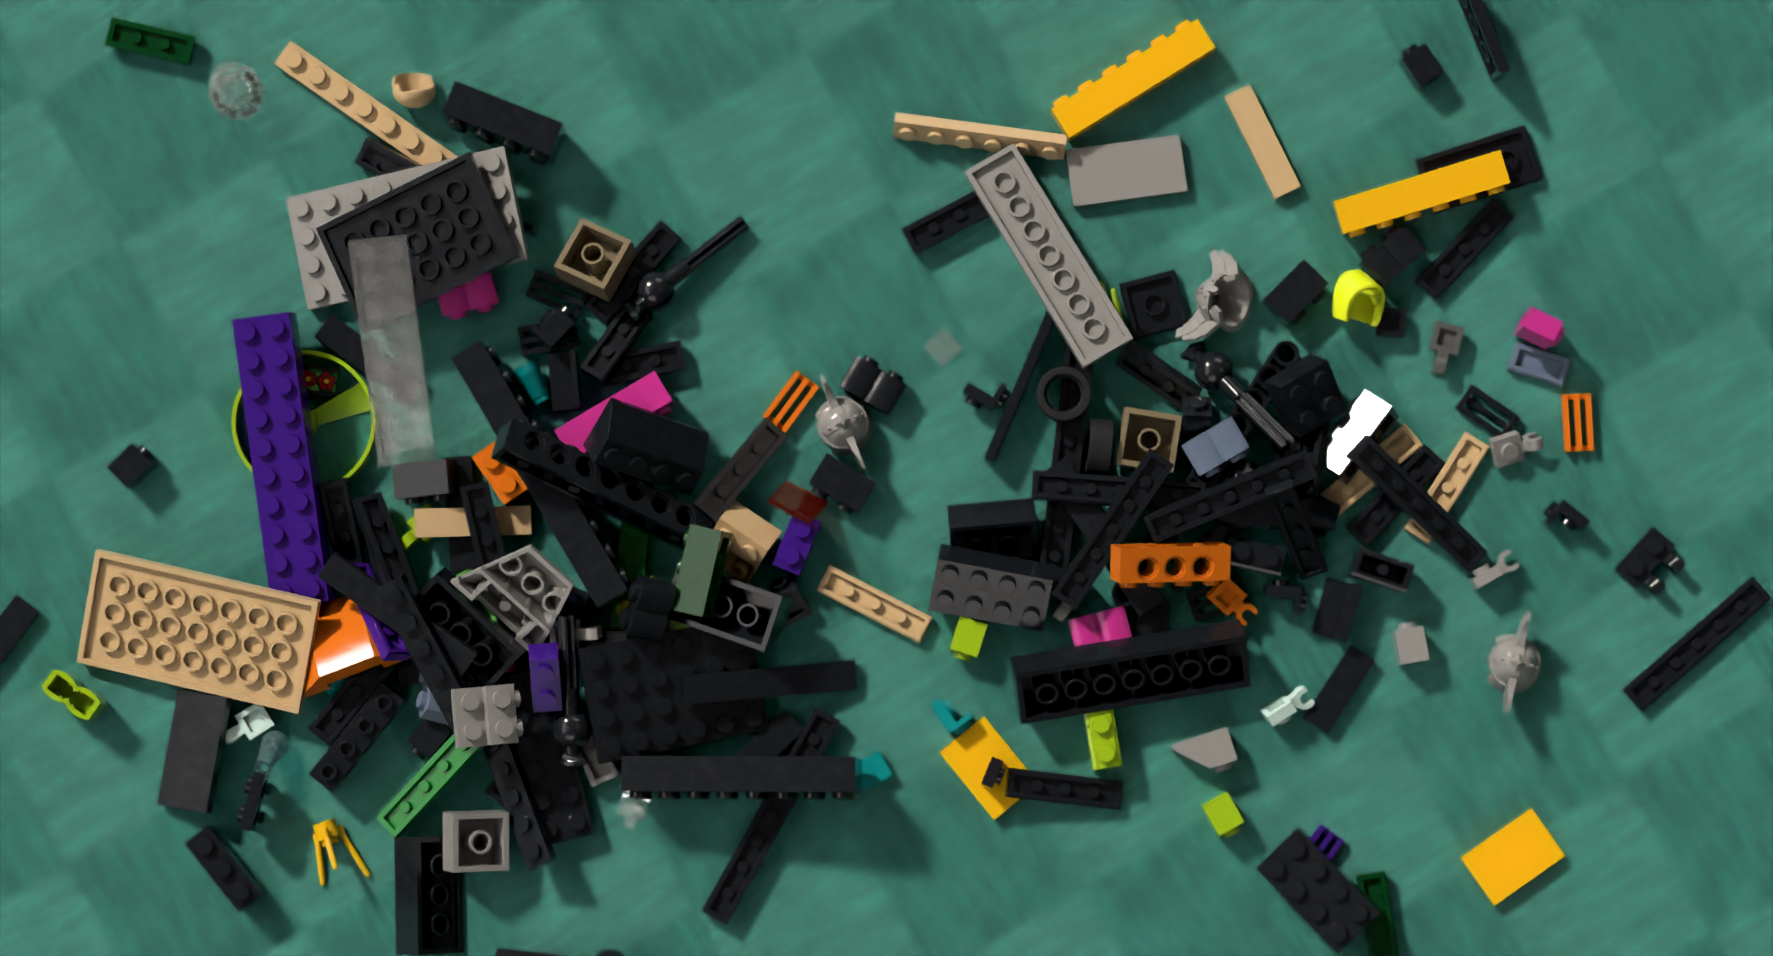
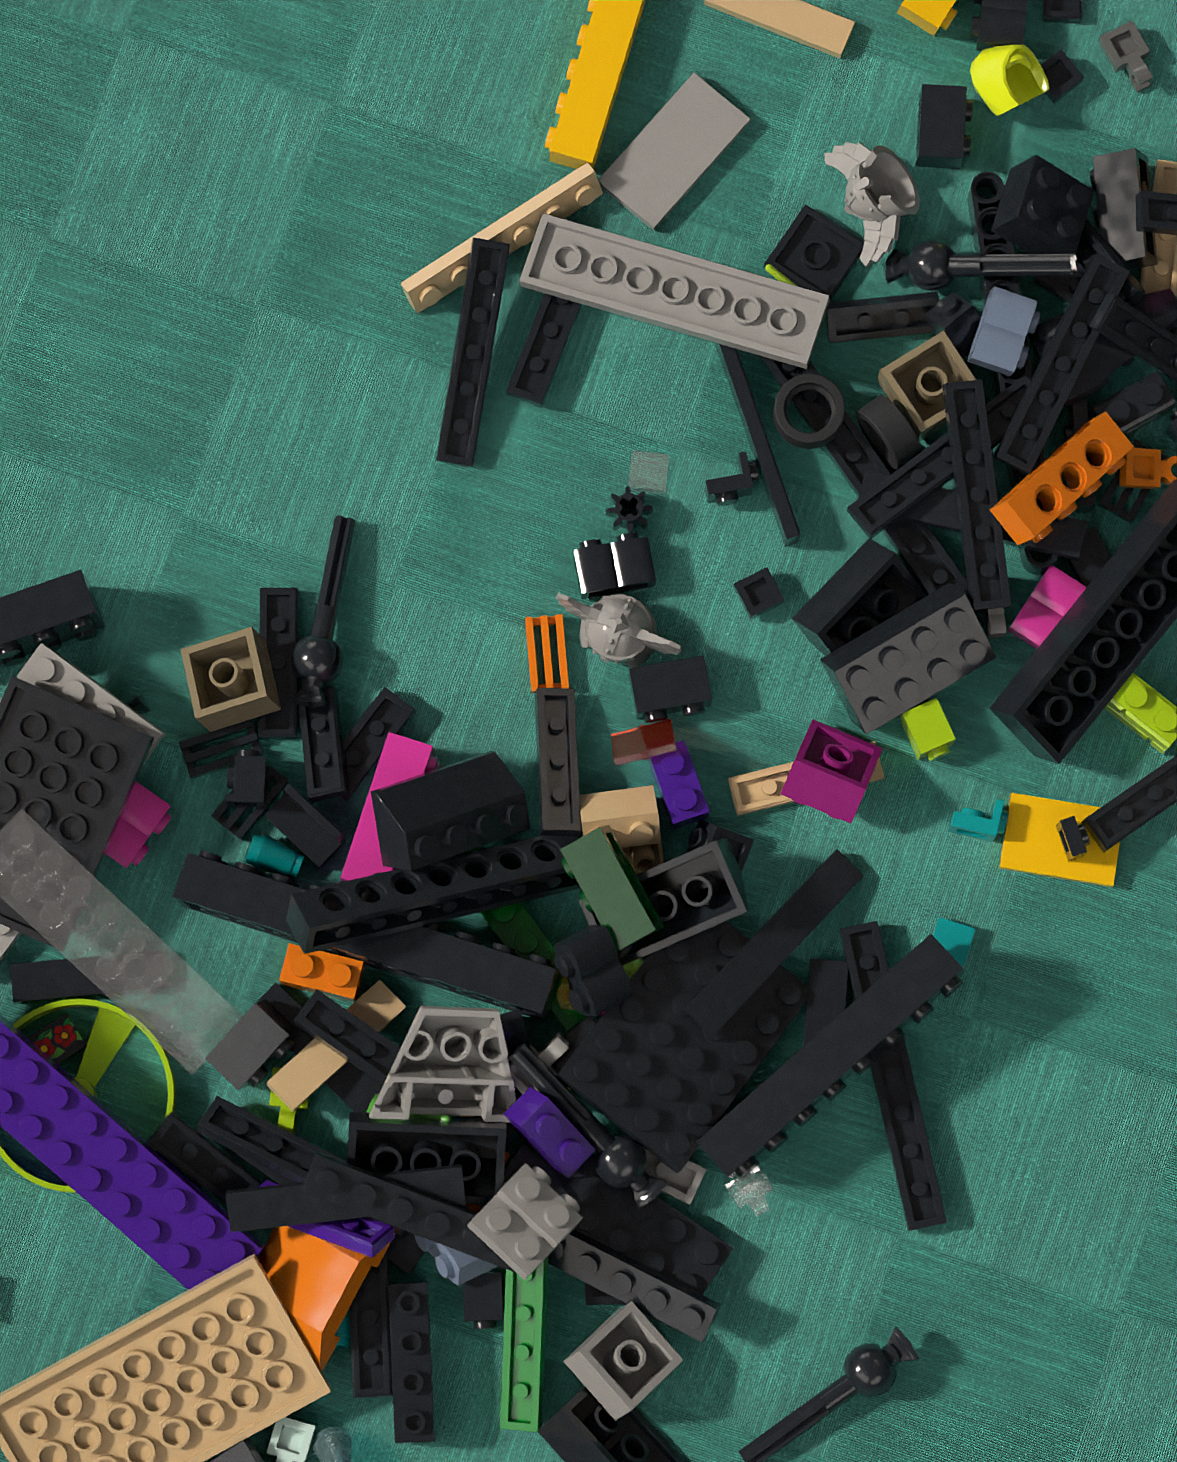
camera: 40 degrees left, 5 degrees down
none -> black tile [435,237,510,467]
none -> black gear [606,486,653,533]
none -> black plate [733,567,784,620]
none -> magenta slope [781,719,883,824]

